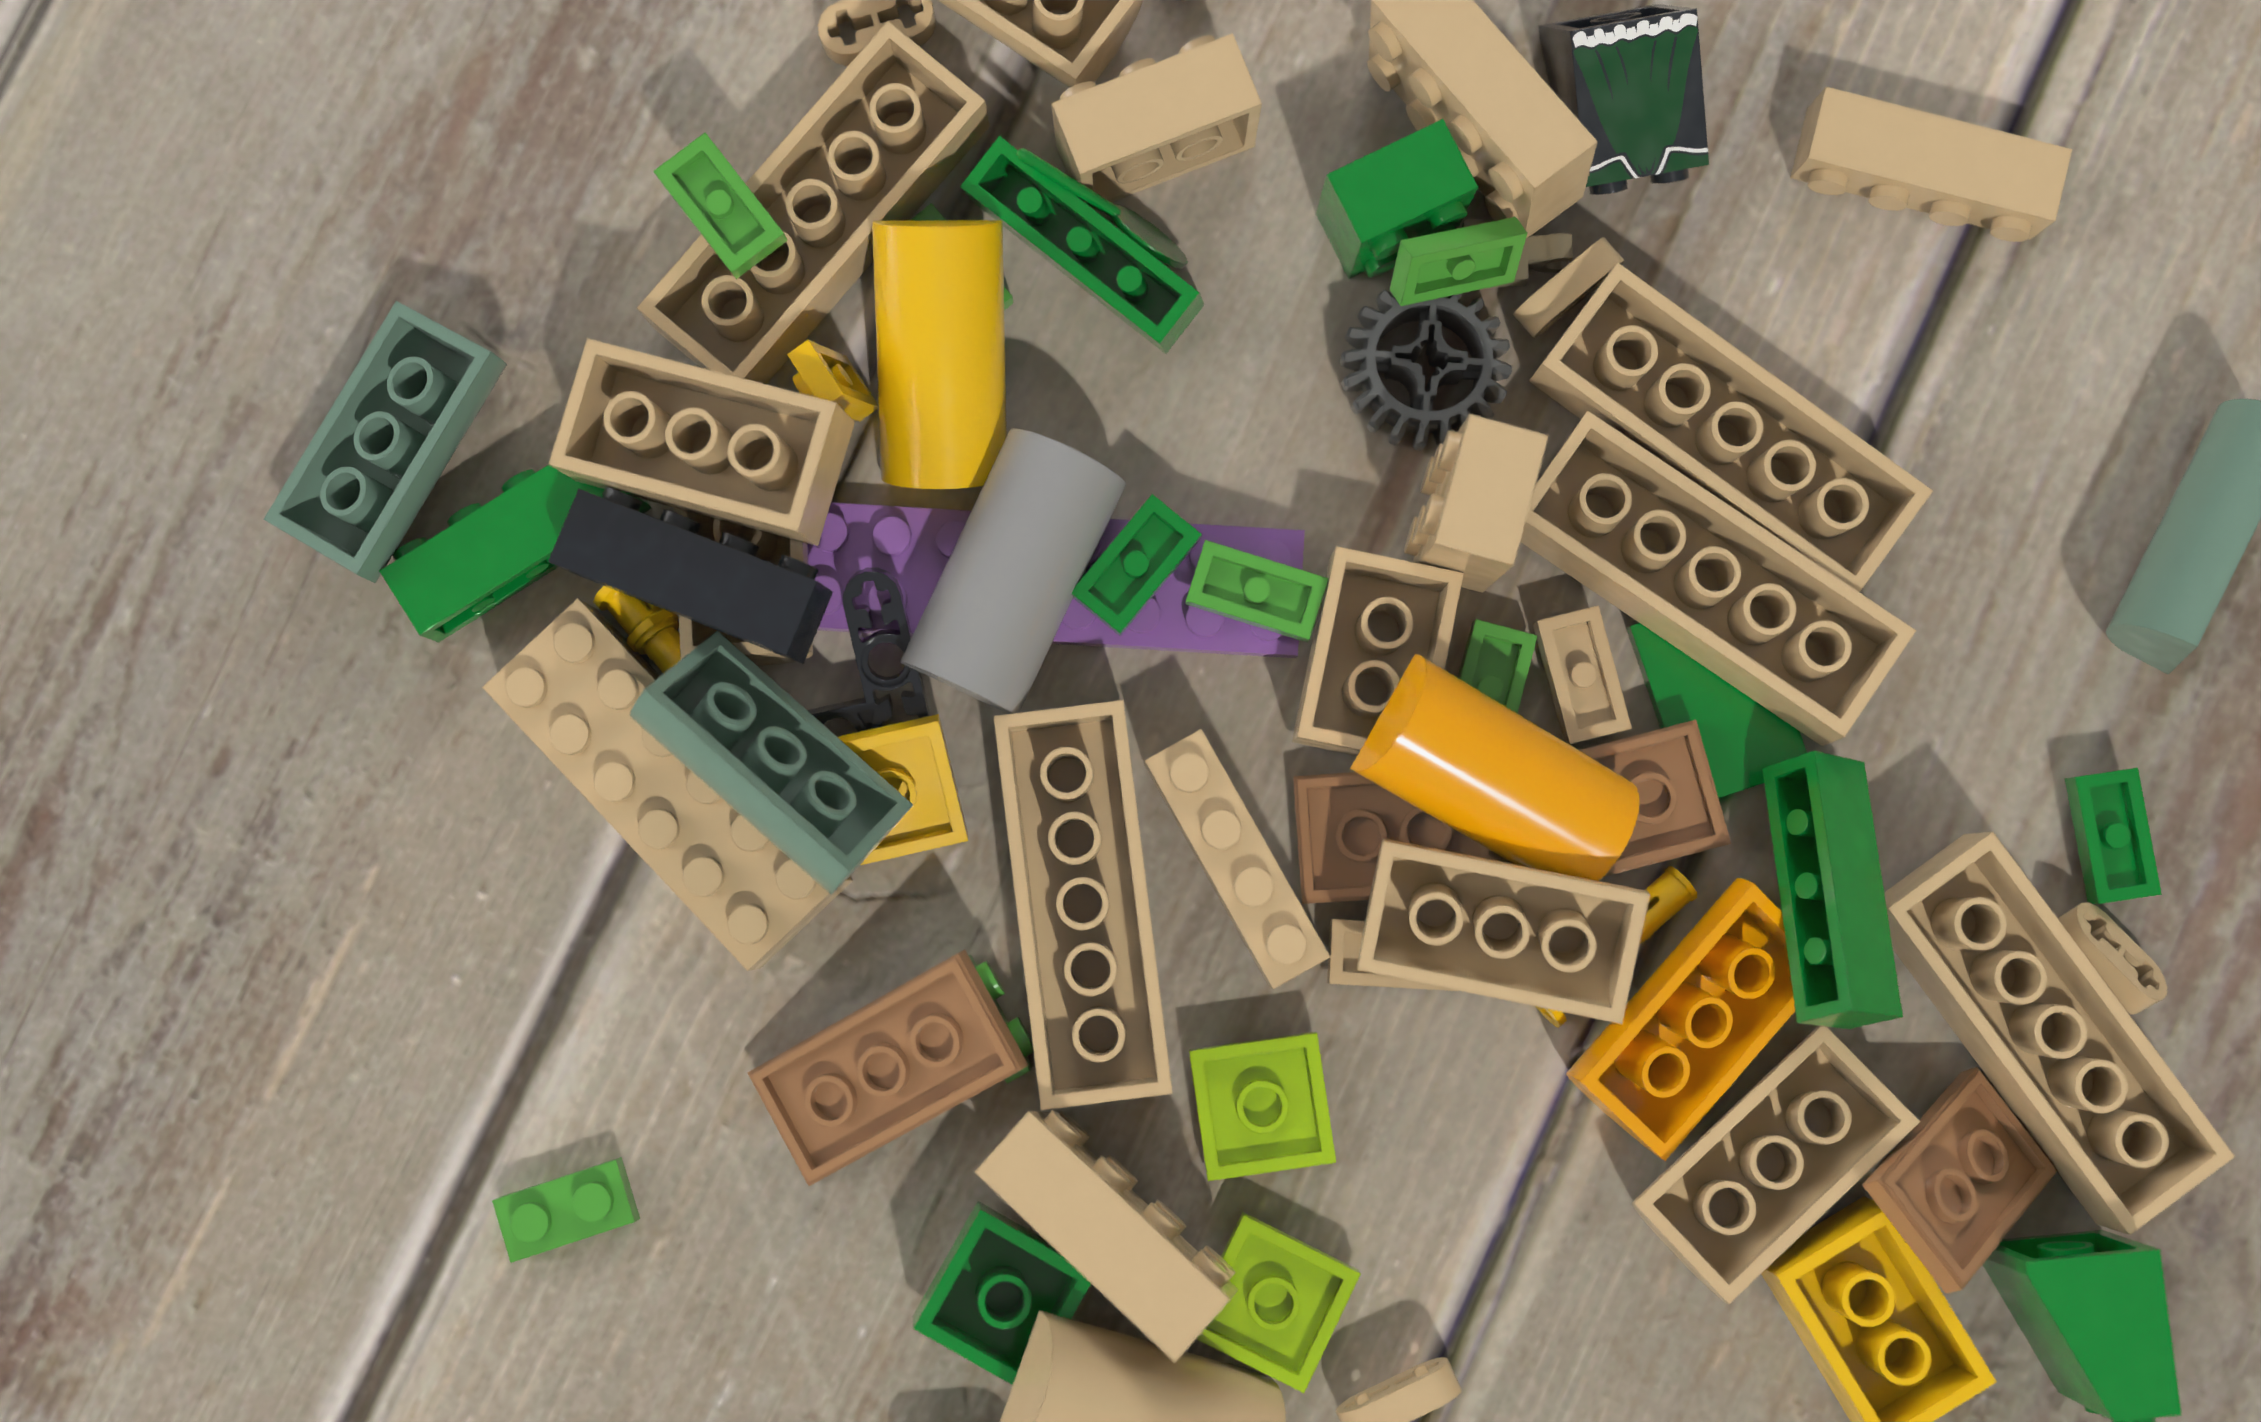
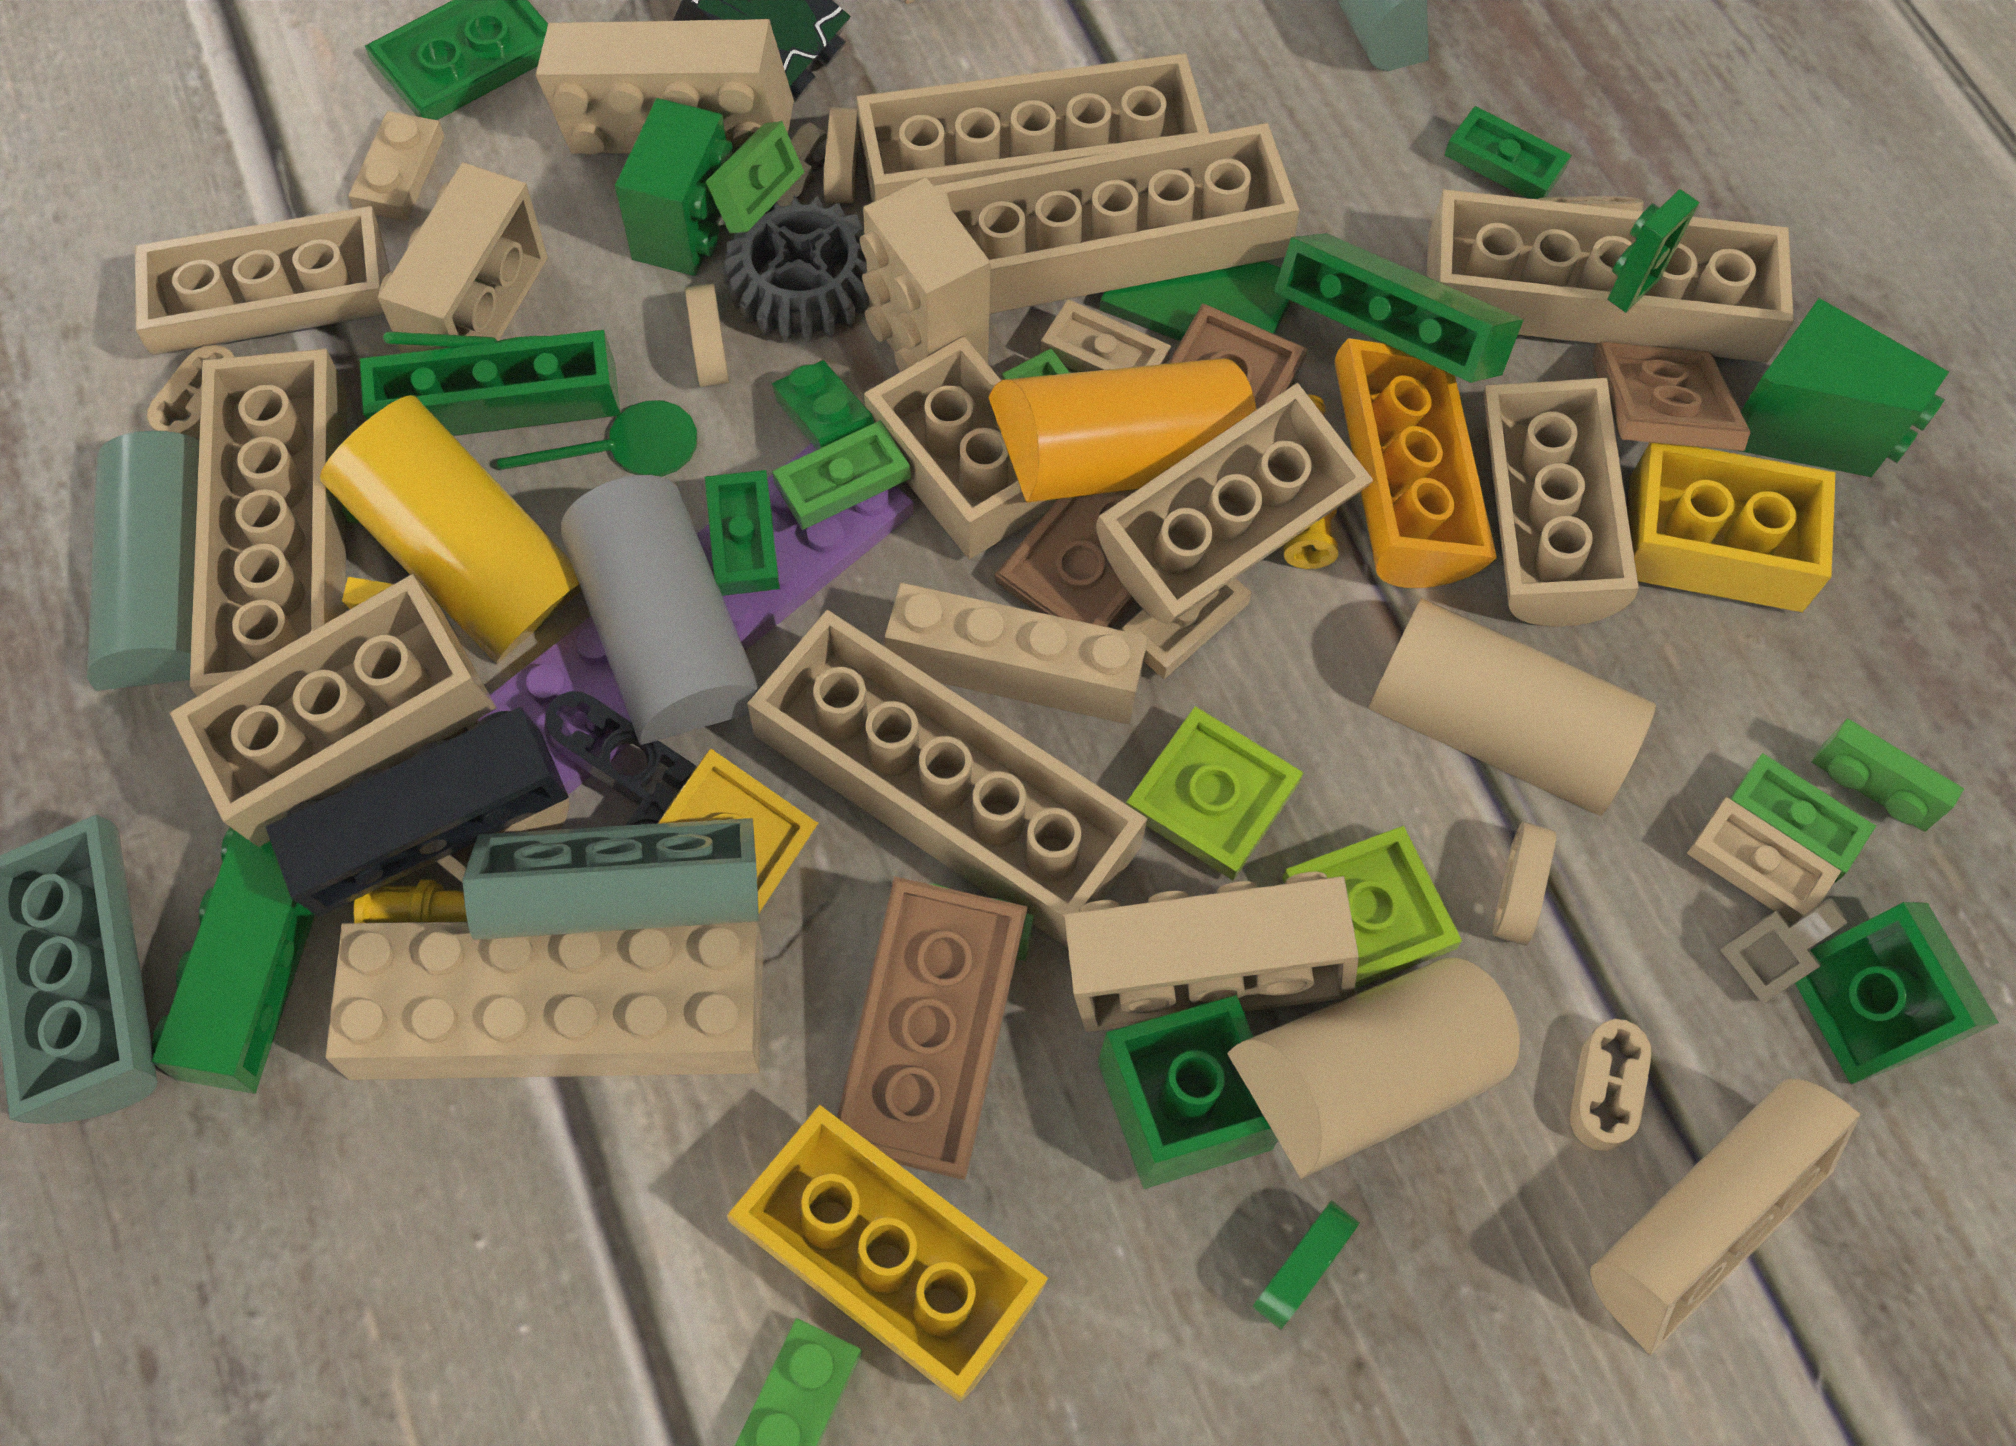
camera: 50 degrees left, 20 degrees down
bright green plate [653,132,788,279] -> none
none -> sand green brick [87,431,199,691]
none -> green piece [496,400,697,477]
none -> tan beam [685,284,729,387]
none -> yellow brick [727,1105,1048,1403]
none -> green plate [771,360,874,450]
none -> tan brick [1368,598,1656,816]
none -> green plate [1607,189,1700,313]

